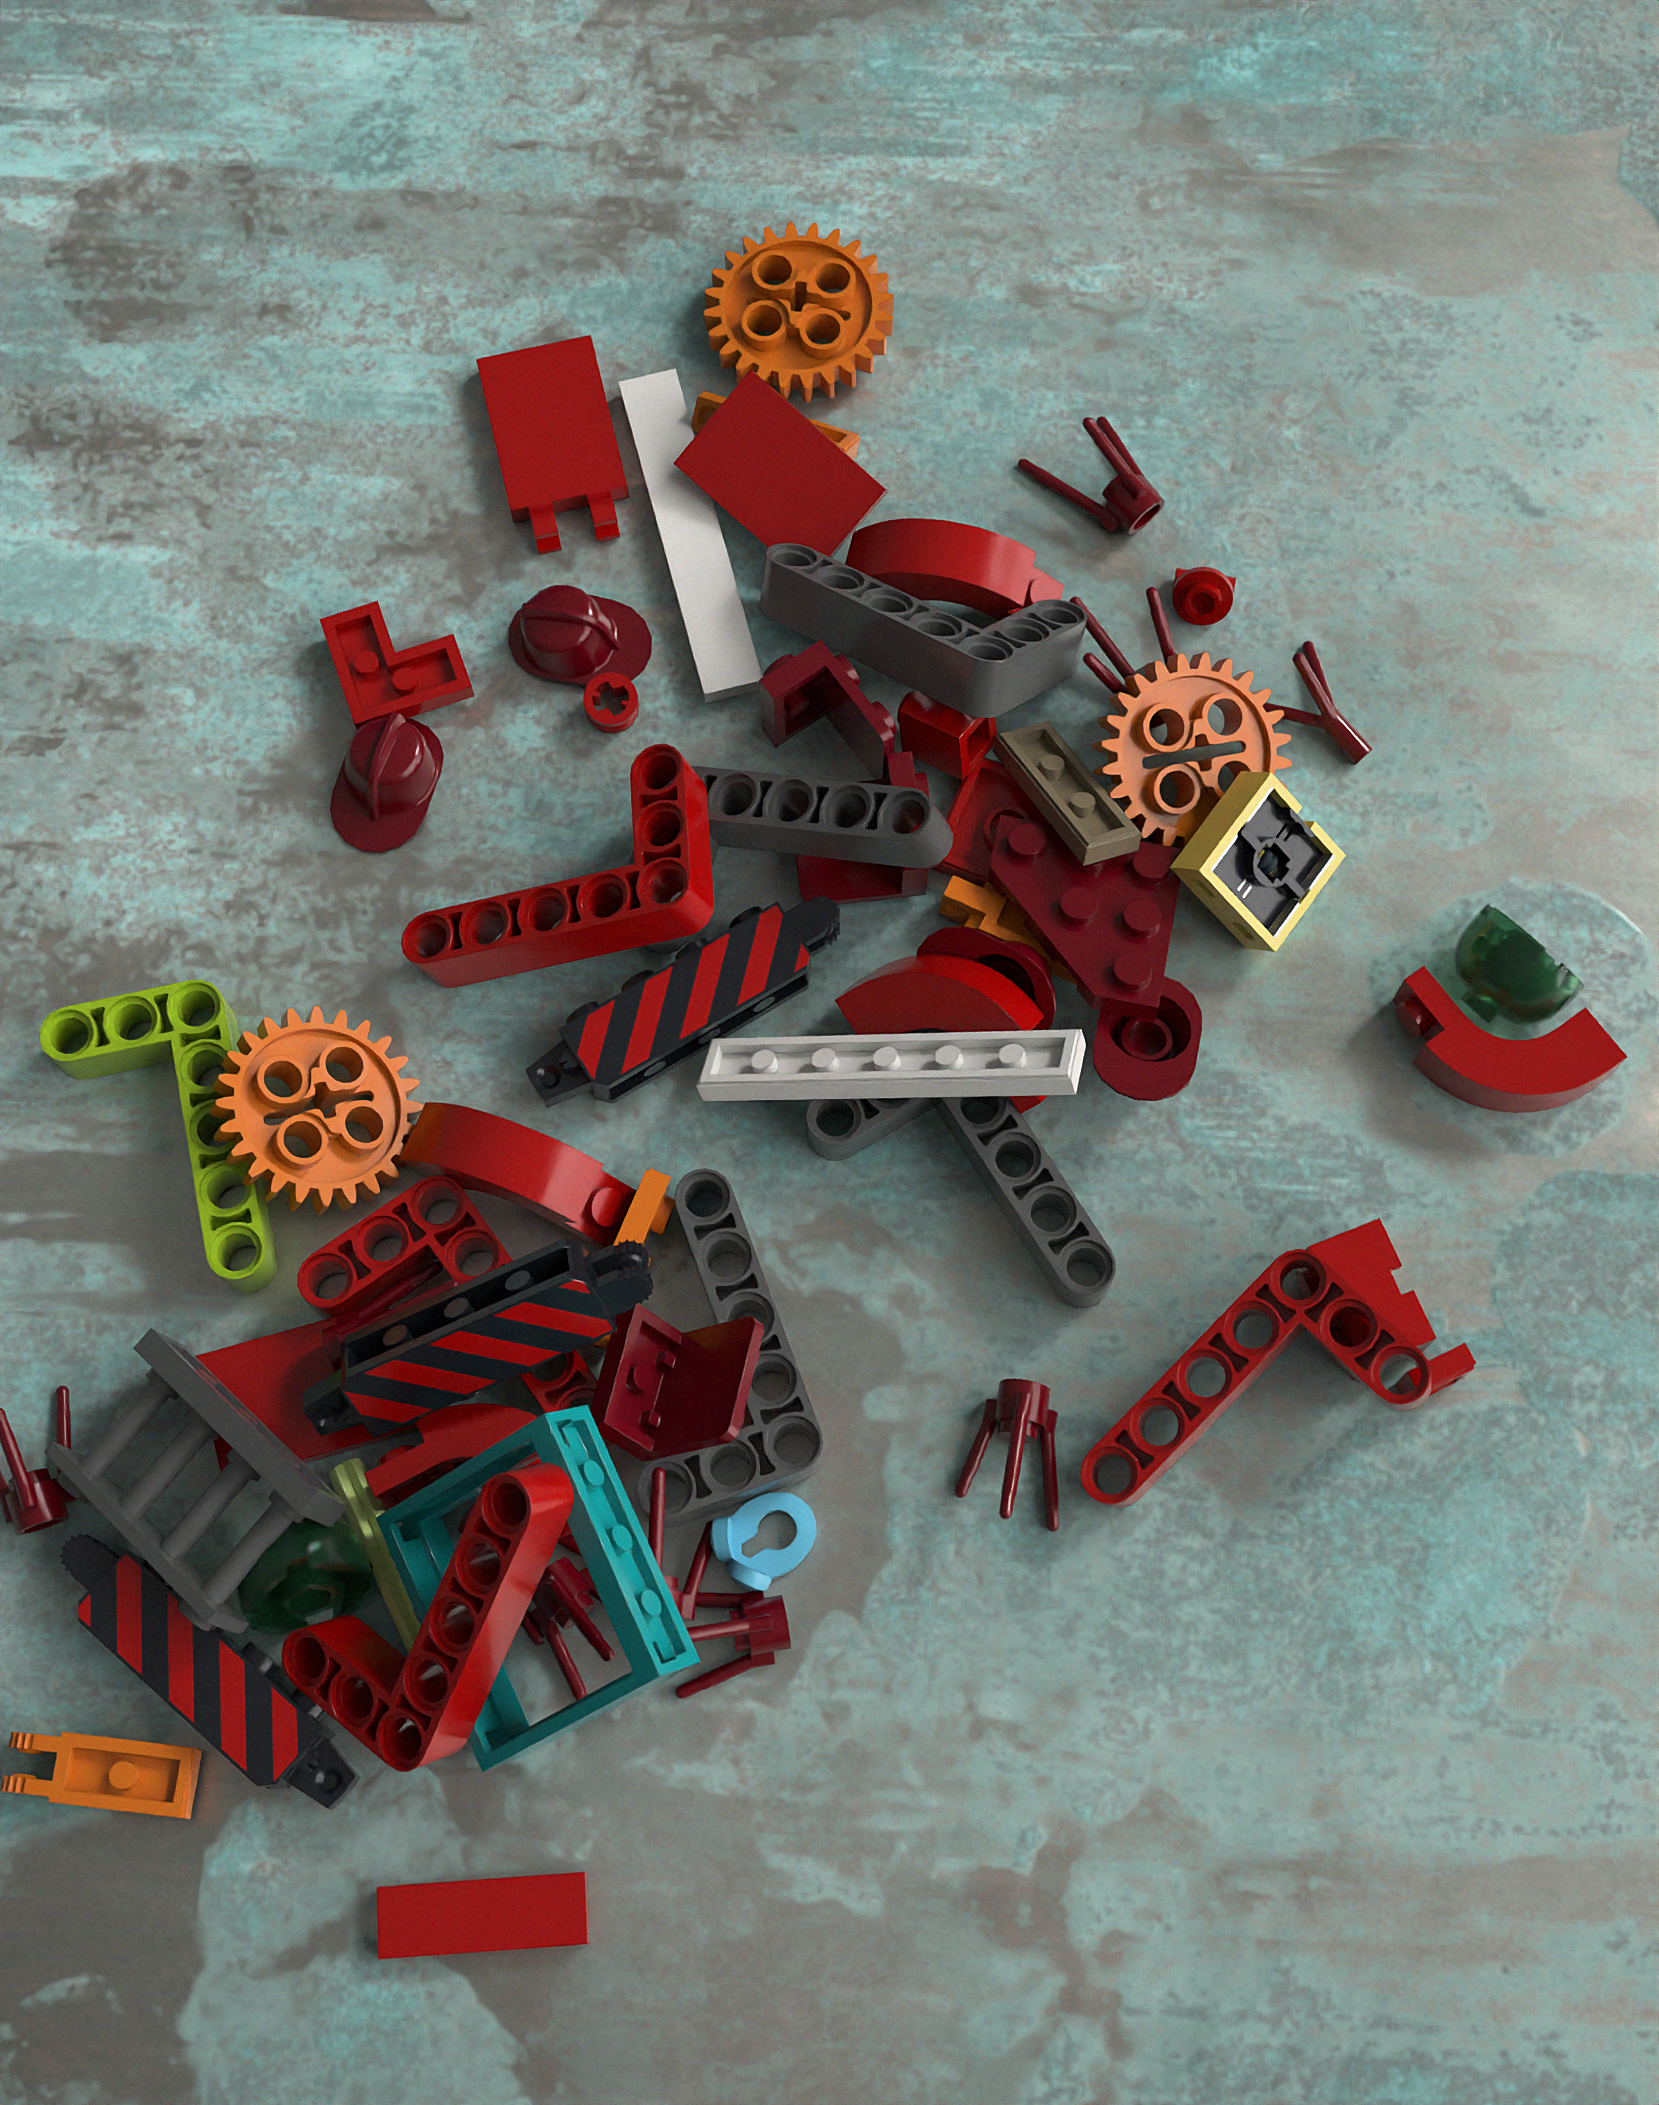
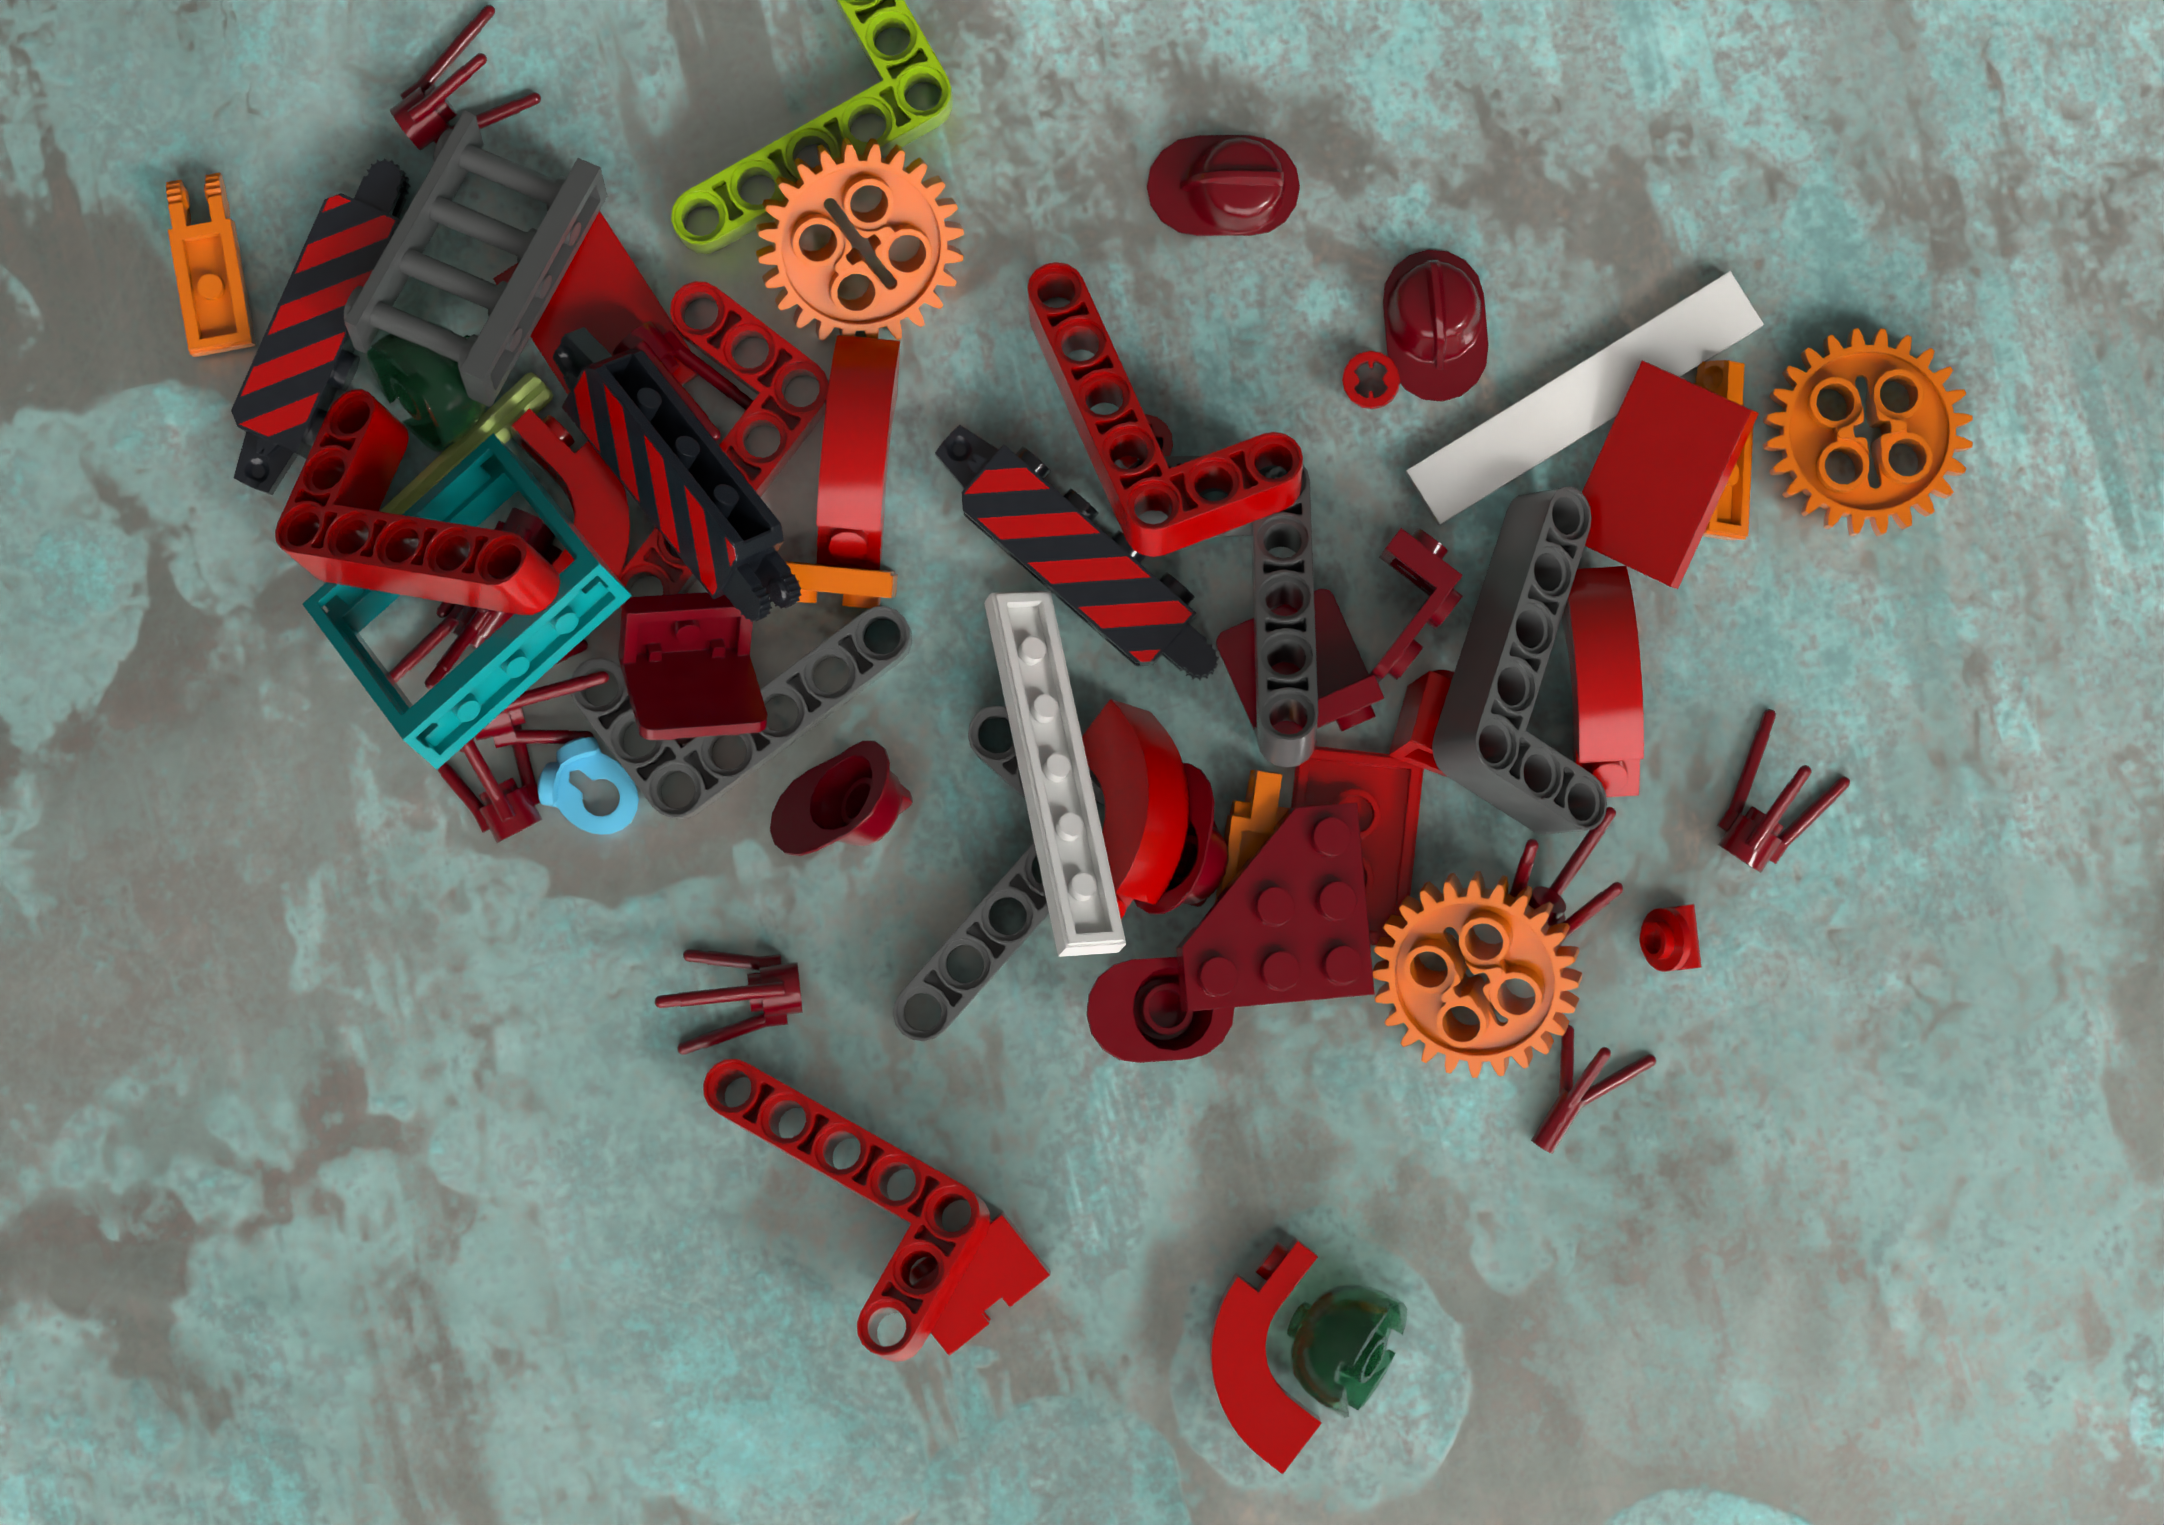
camera: 75 degrees right, 15 degrees up
red plate [319,600,475,729] -> none
red tile [377,1872,590,1959] -> none
red tile [476,335,629,555] -> none
dark tan tile [992,721,1142,866] -> none
piece [1170,771,1346,952] -> none
red tile [1395,1343,1477,1397] -> none
none -> dark red piece [770,741,913,856]

